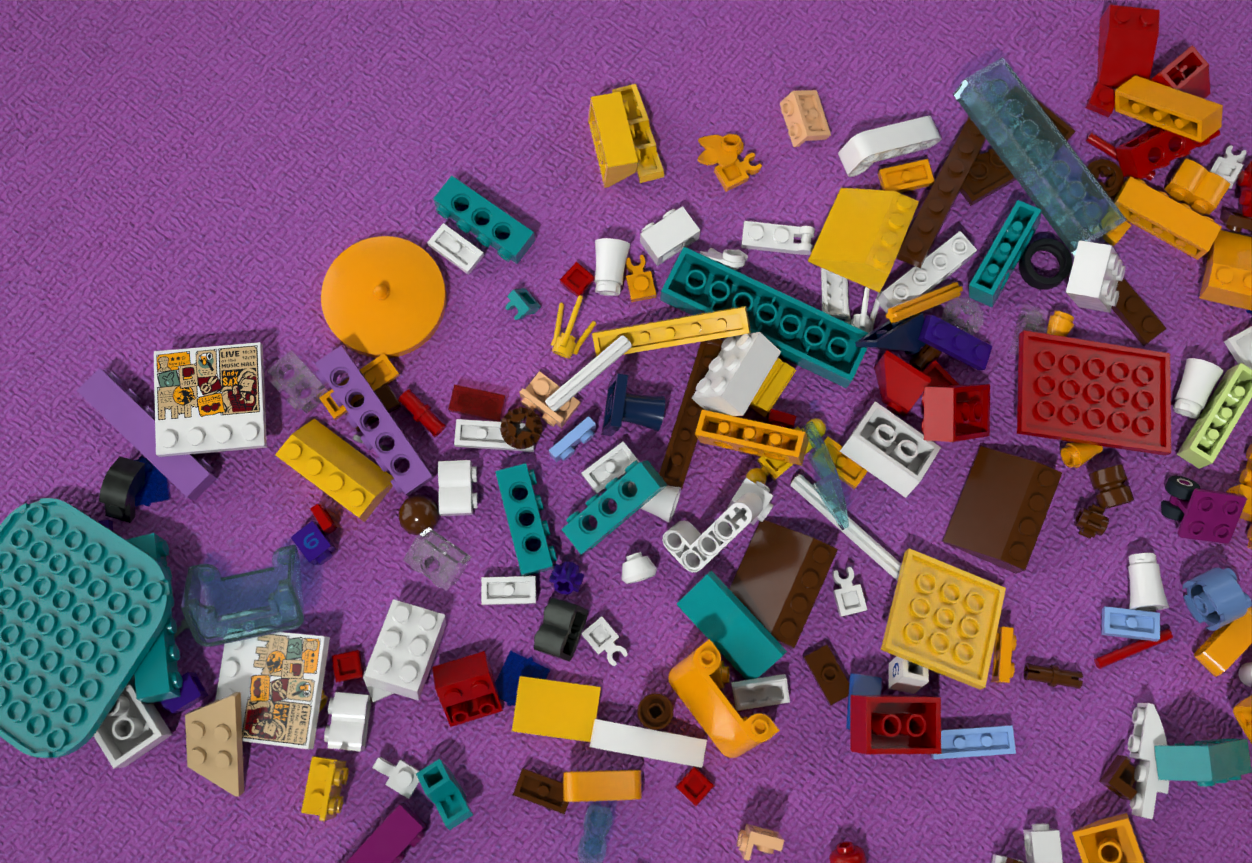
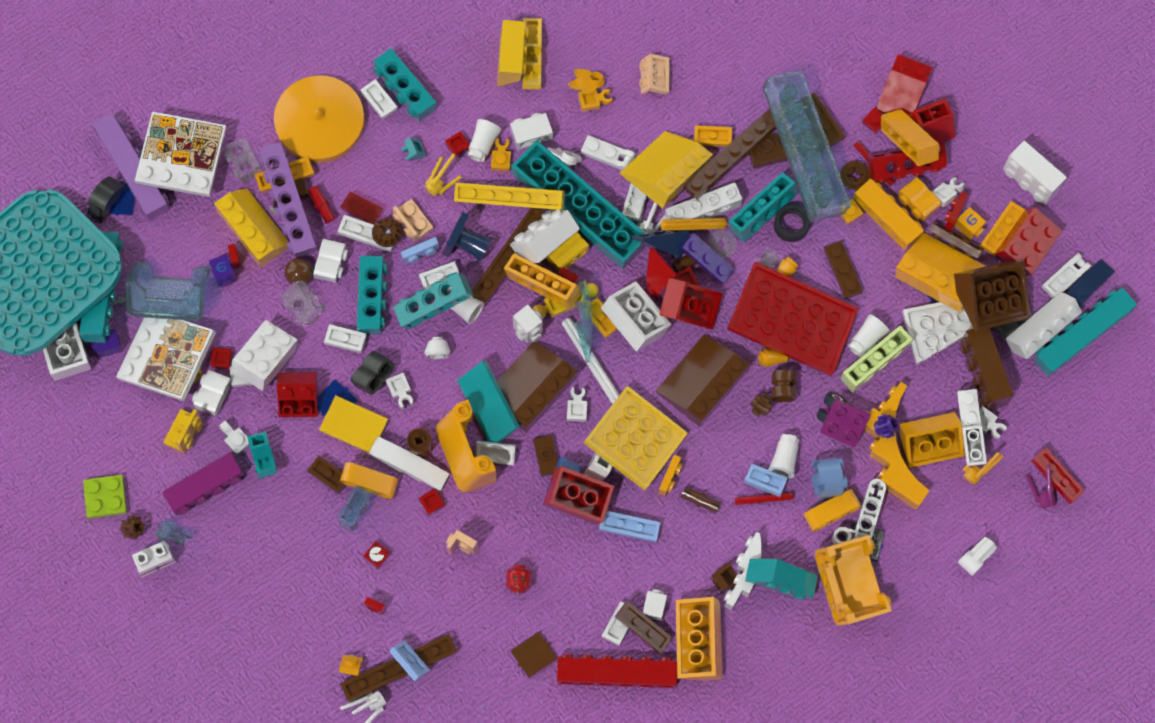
camera: 15 degrees right, 5 degrees down
tan wing [185,692,244,797] -> none
white axle [545,335,632,412] -> none
dark purple gear [549,561,585,595] -> none
white beam [662,493,763,572] -> none
light orange plate [711,661,730,689] -> none
white beam [838,116,941,177] -> none
white brick [1066,240,1126,313] -> none

